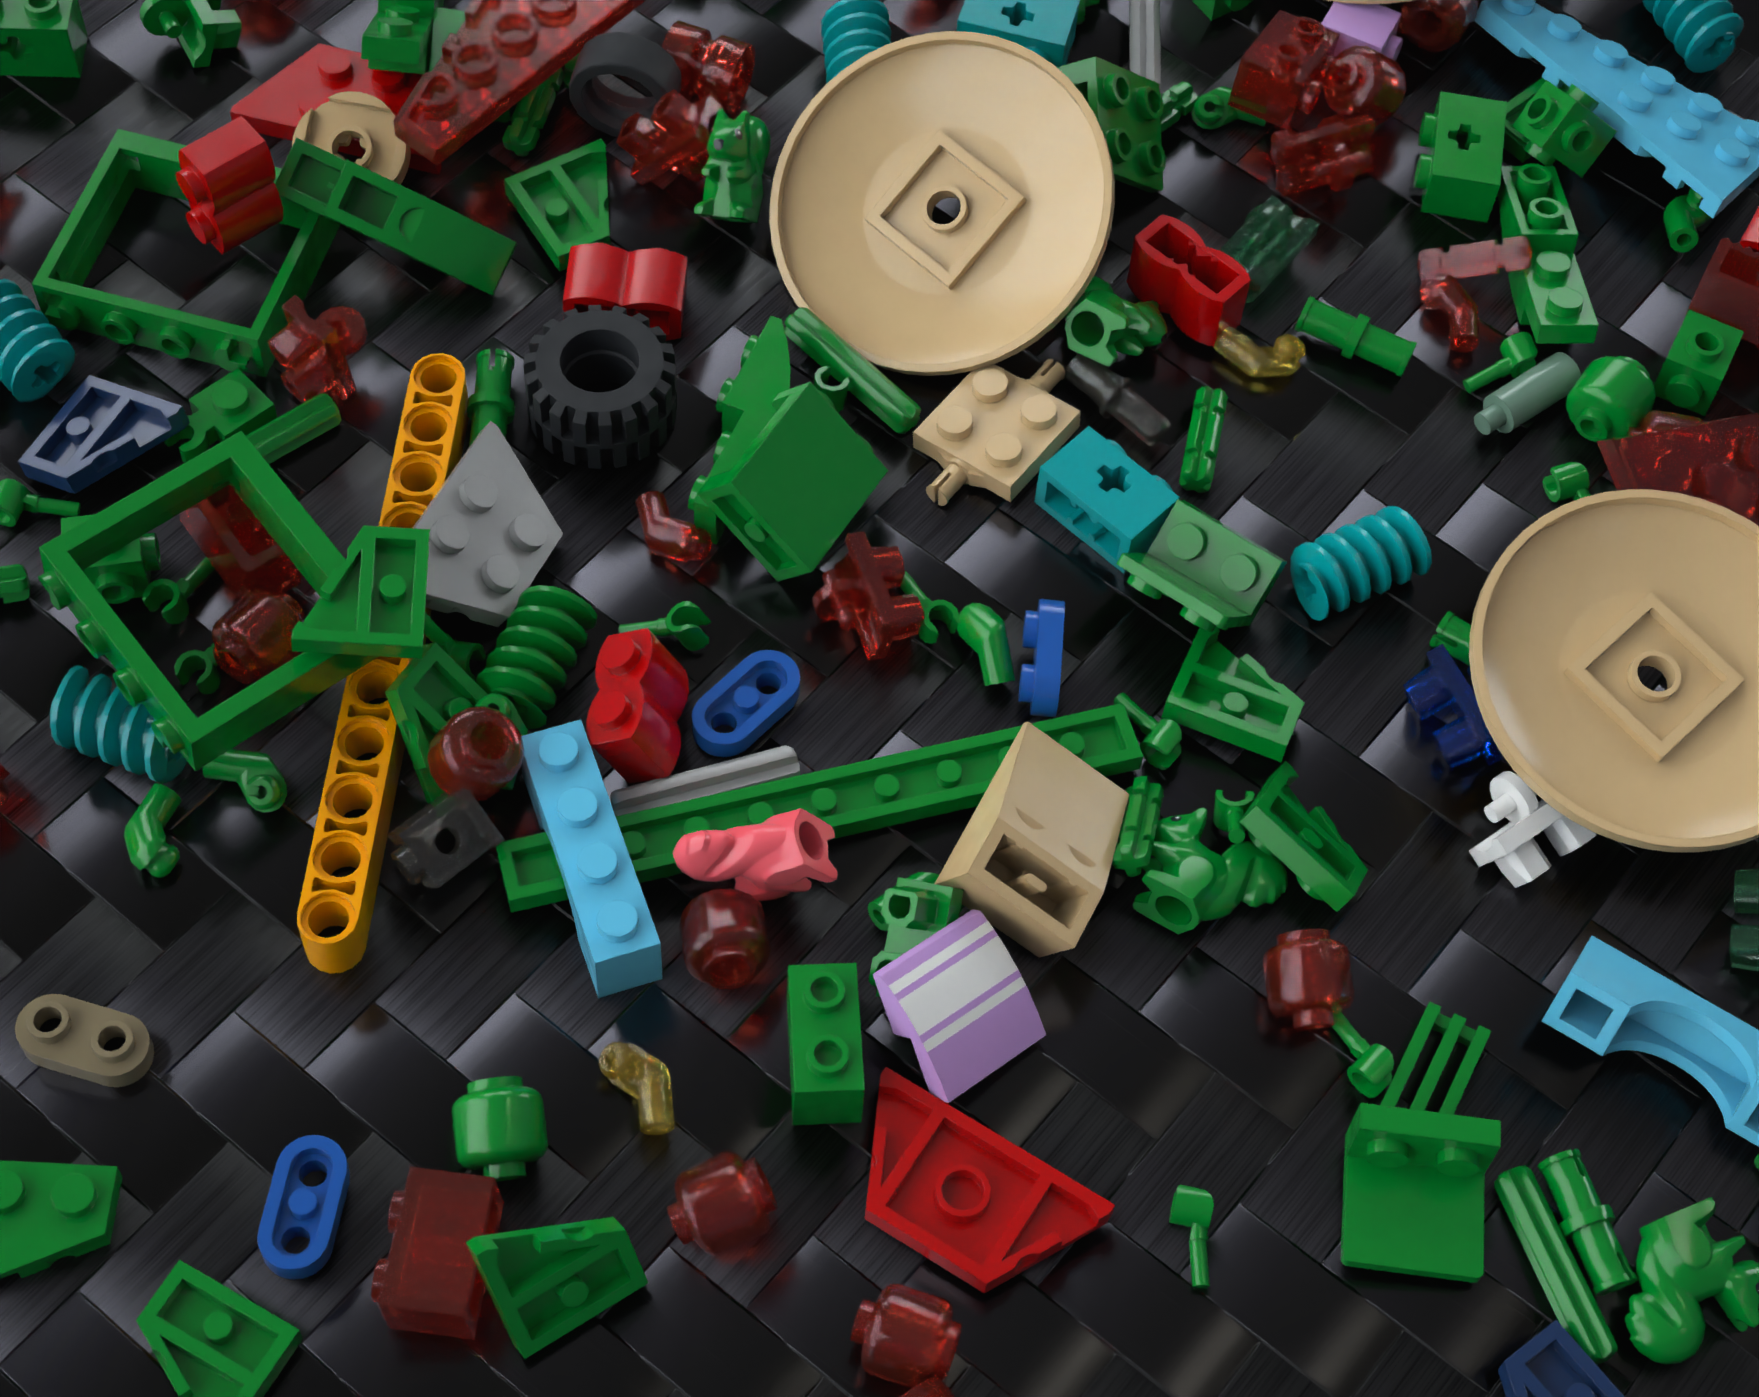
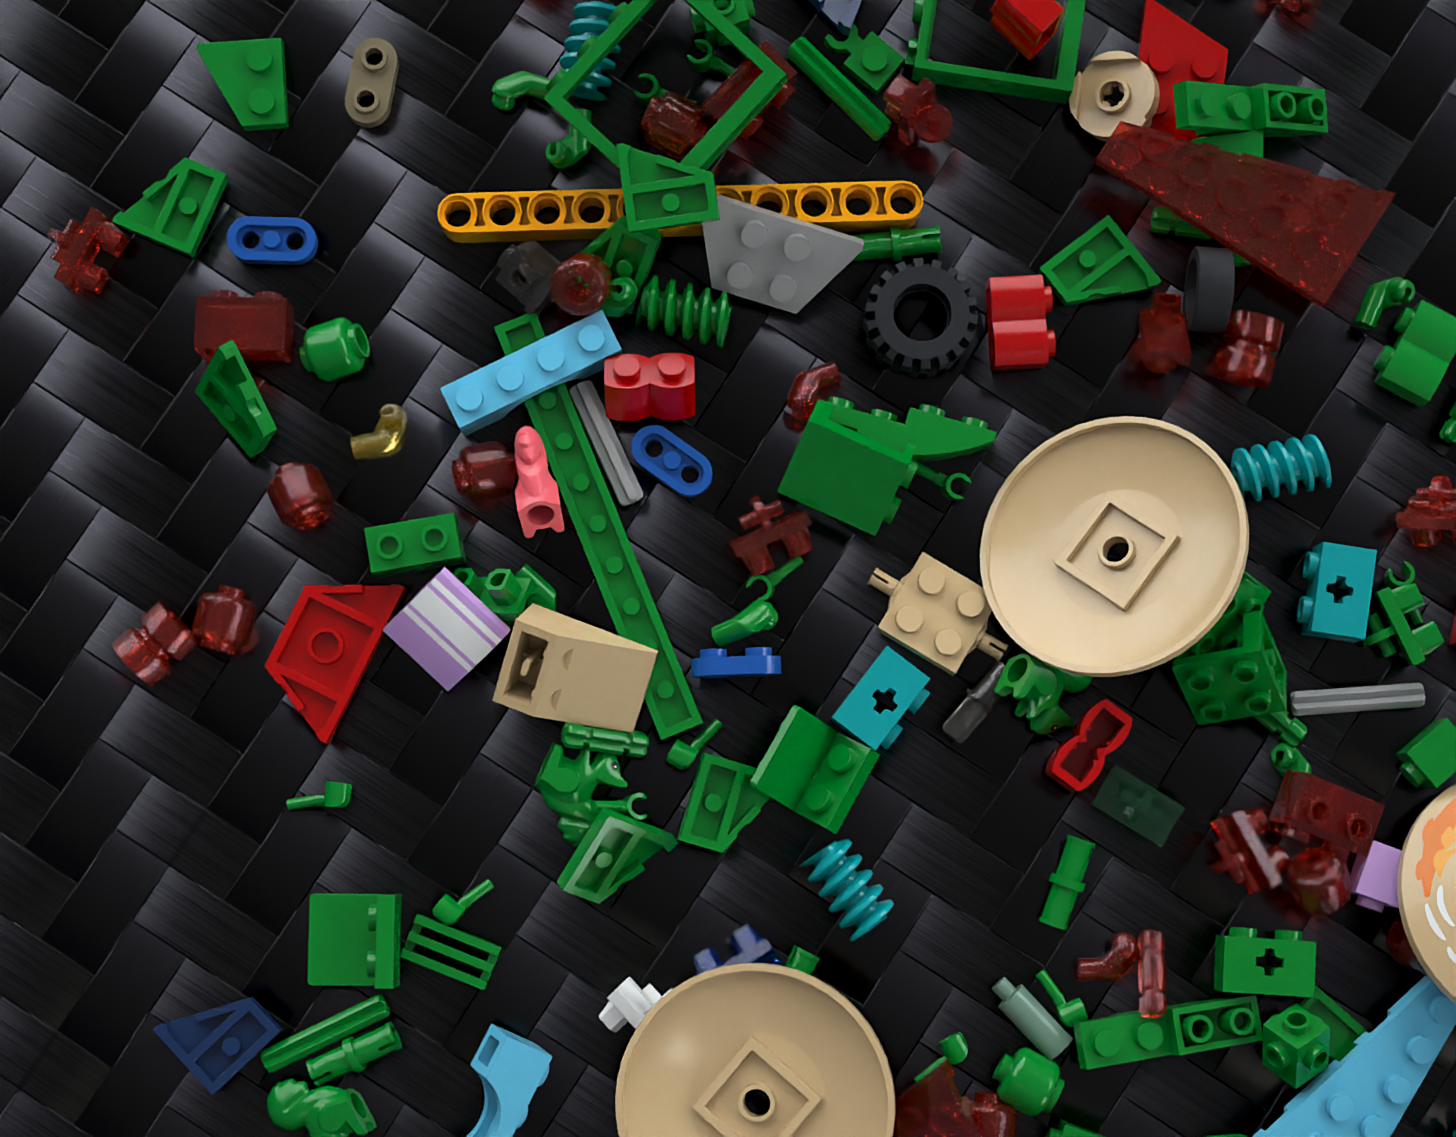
camera: 85 degrees right, 25 degrees up
green slope [275,137,518,296] -> none
green hand [424,612,485,680] -> none
green hand [619,601,711,651] -> none
green animal [694,108,771,223] -> none
green axle [784,307,921,434] -> none
green axle [1179,386,1228,493] -> none
clear yellow arm [1214,326,1305,377] -> none
clear red head [1263,929,1354,1030] -> none

